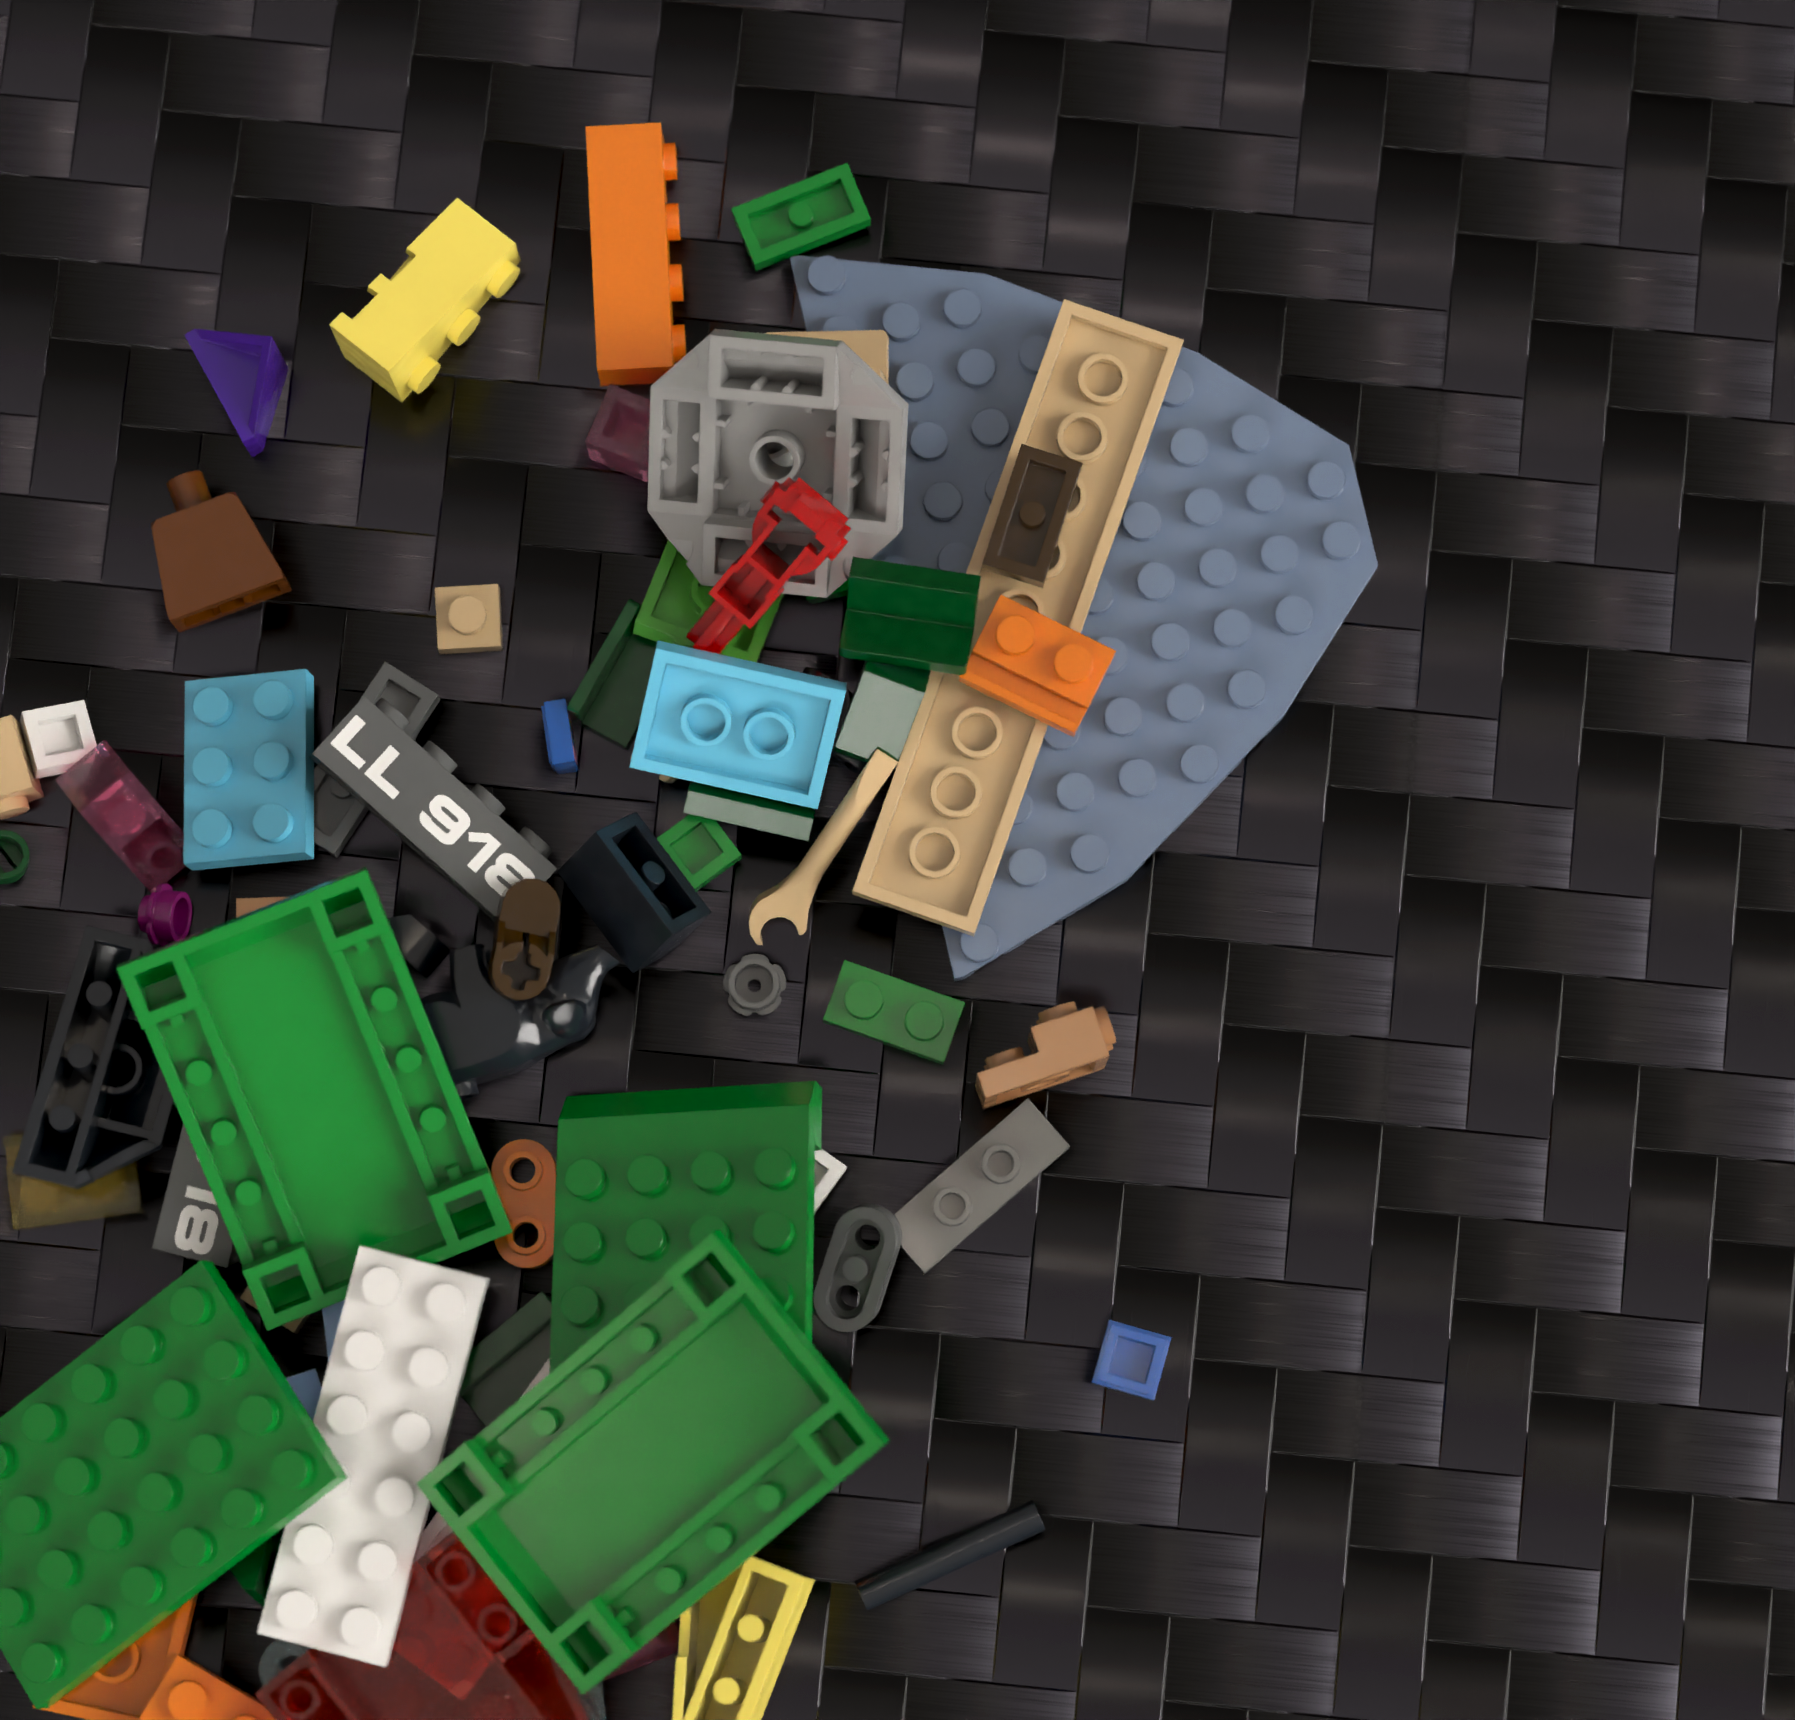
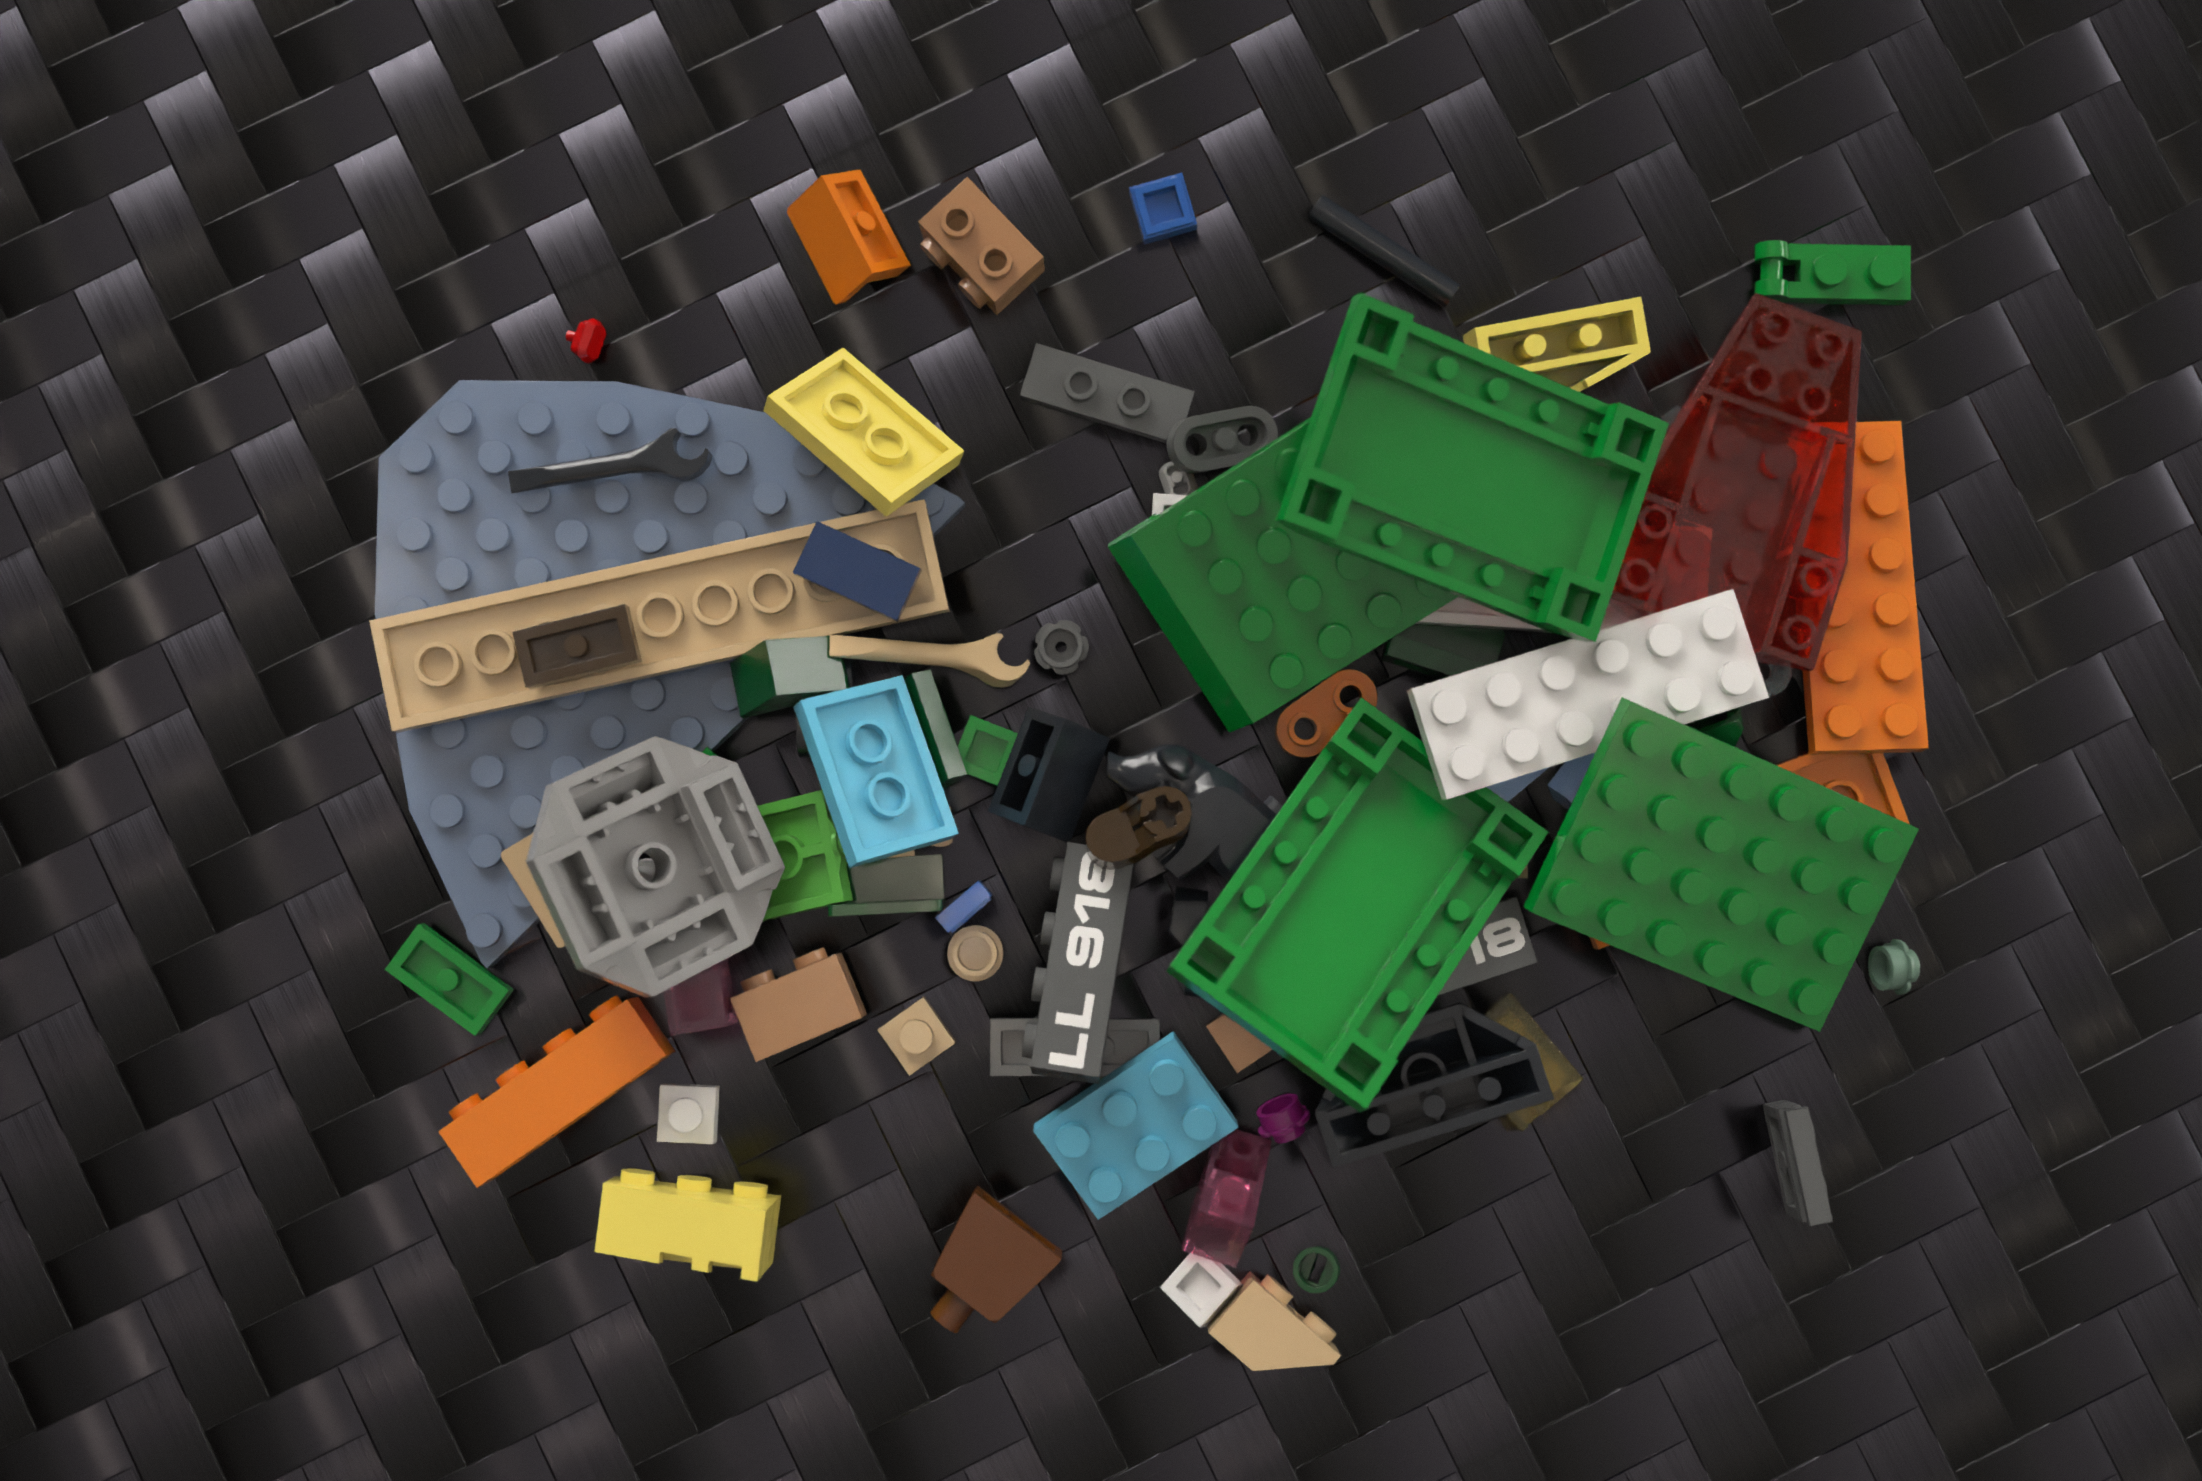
camera: 125 degrees left, 5 degrees up
dark purple slope [184,329,289,457] -> none
red piece [686,477,851,654] -> none
green plate [823,960,965,1065] -> none
dark green panel [839,557,981,675] -> none
orange plate [959,594,1116,737] -> none
medium nougat plate [975,1001,1116,1110] -> none
none -> black piece [508,428,713,493]
none -> red rock [565,318,606,363]
none -> white plate [657,1083,720,1144]
none -> medium nougat brick [730,947,867,1062]
none -> light yellow plate [763,348,964,517]
none -> orange panel [787,169,910,304]
none -> dark blue tile [793,521,922,622]
none -> medium nougat brick [918,177,1045,315]
none -> tan plate [947,925,1004,981]
none -> light grey rock [1159,461,1198,495]

